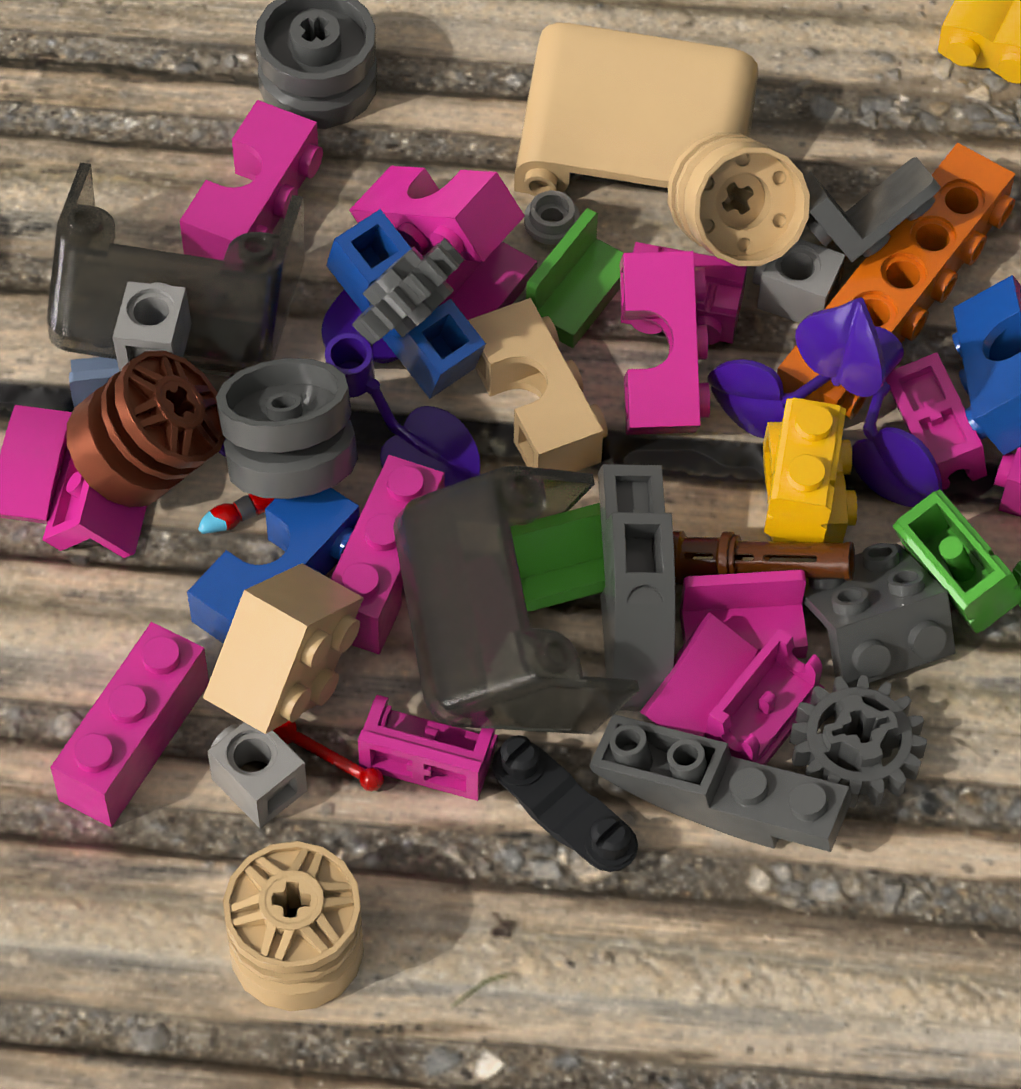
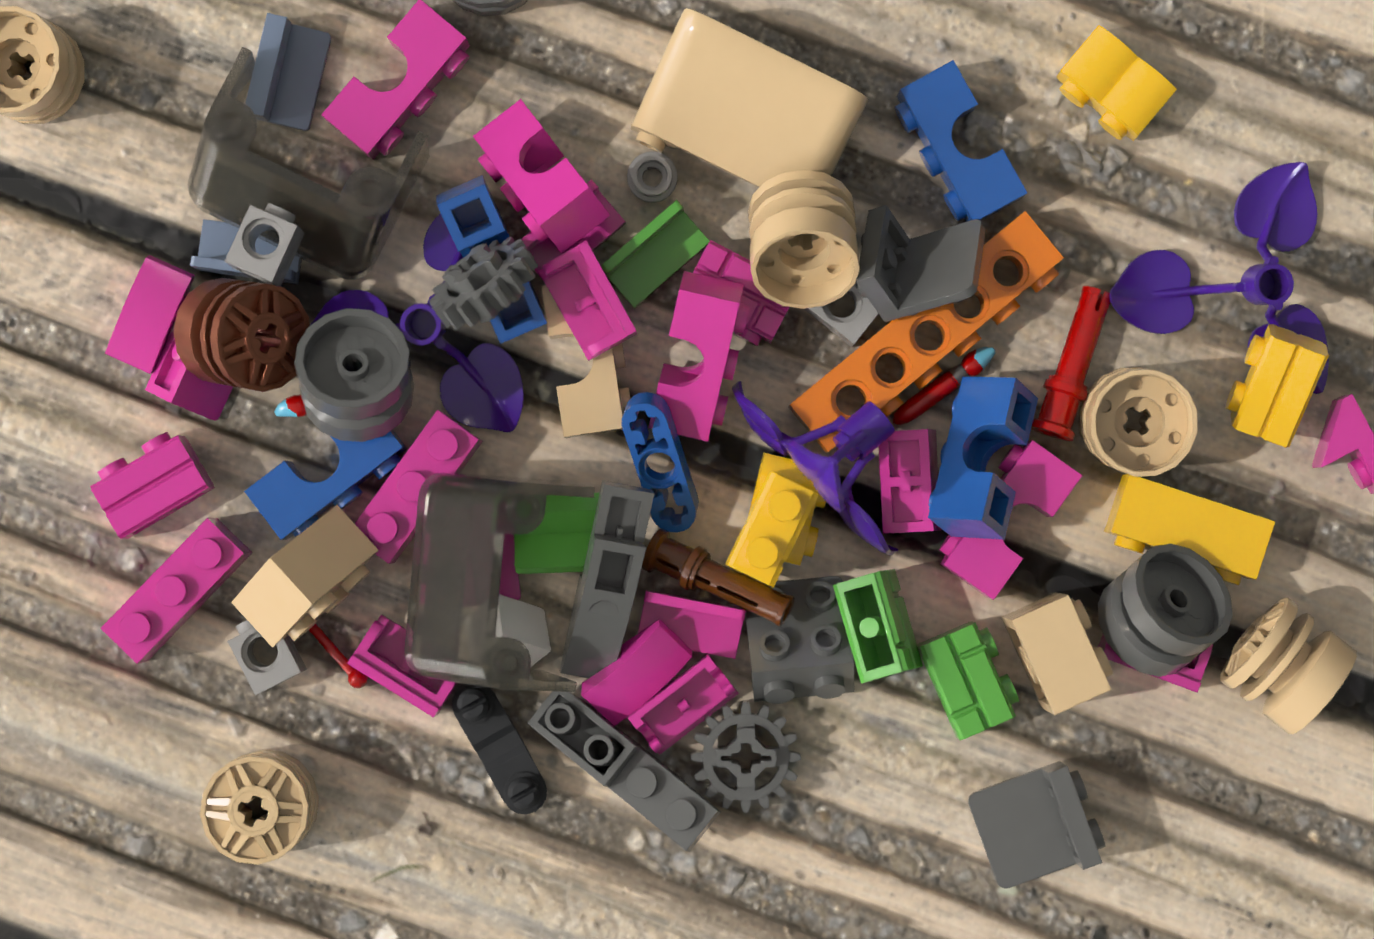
camera: 15 degrees right, 30 degrees up
none -> dark pink brick [90,432,215,539]
none -> sand blue panel [243,13,332,131]
none -> dark pink hinge [538,241,637,361]
none -> blue beam [622,392,699,533]
none -> red piece [893,347,996,425]
none -> blue arch [894,60,1027,222]

